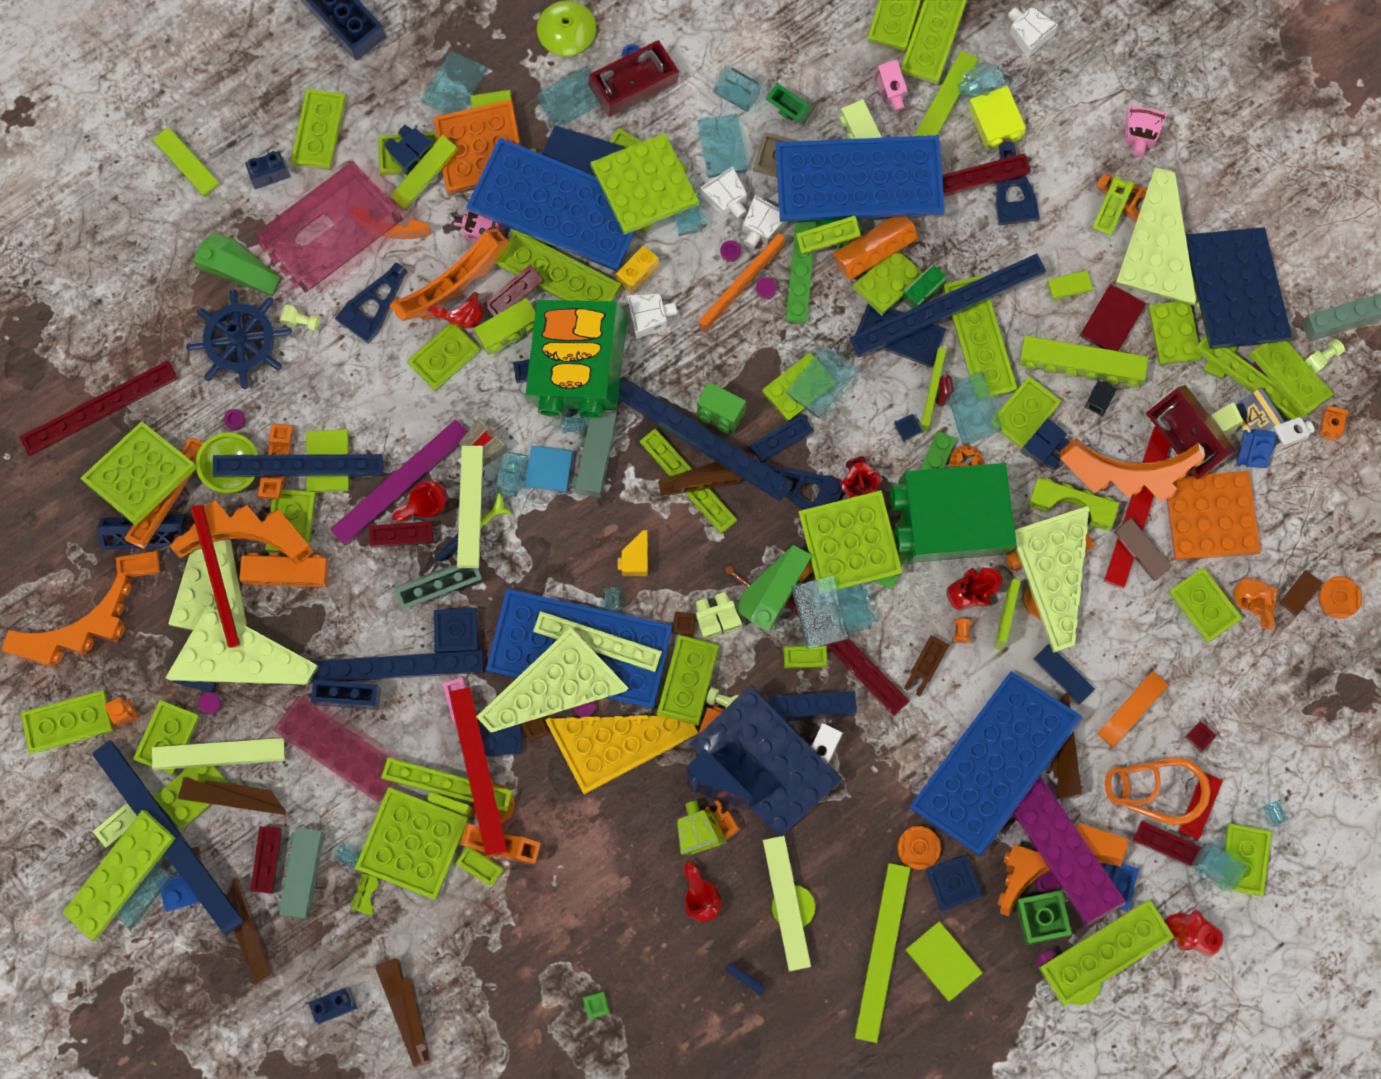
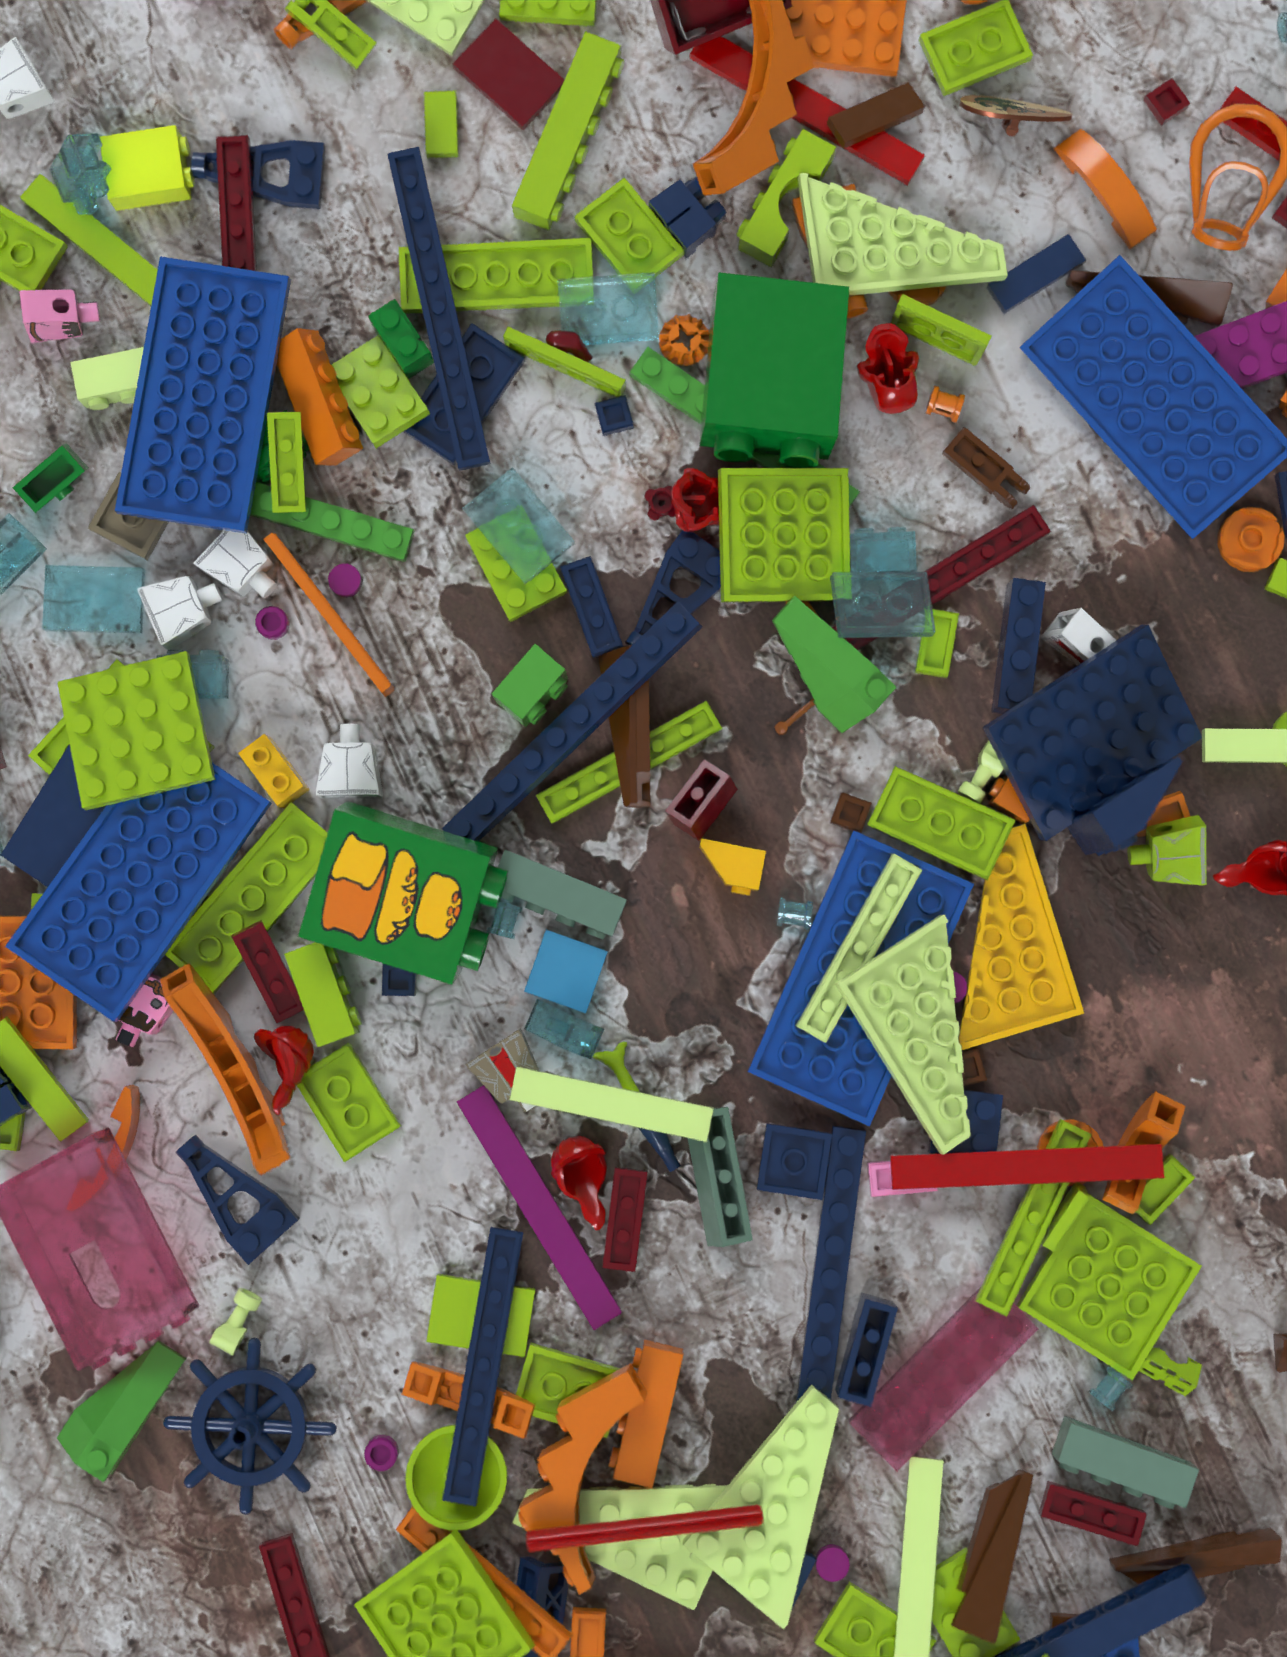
camera: 80 degrees left, 10 degrees up
yellowish green hips [696,592,742,641] -> none
black brick [1084,380,1117,417] -> none
none -> dark red brick [665,759,738,841]
none -> shield [959,95,1073,136]

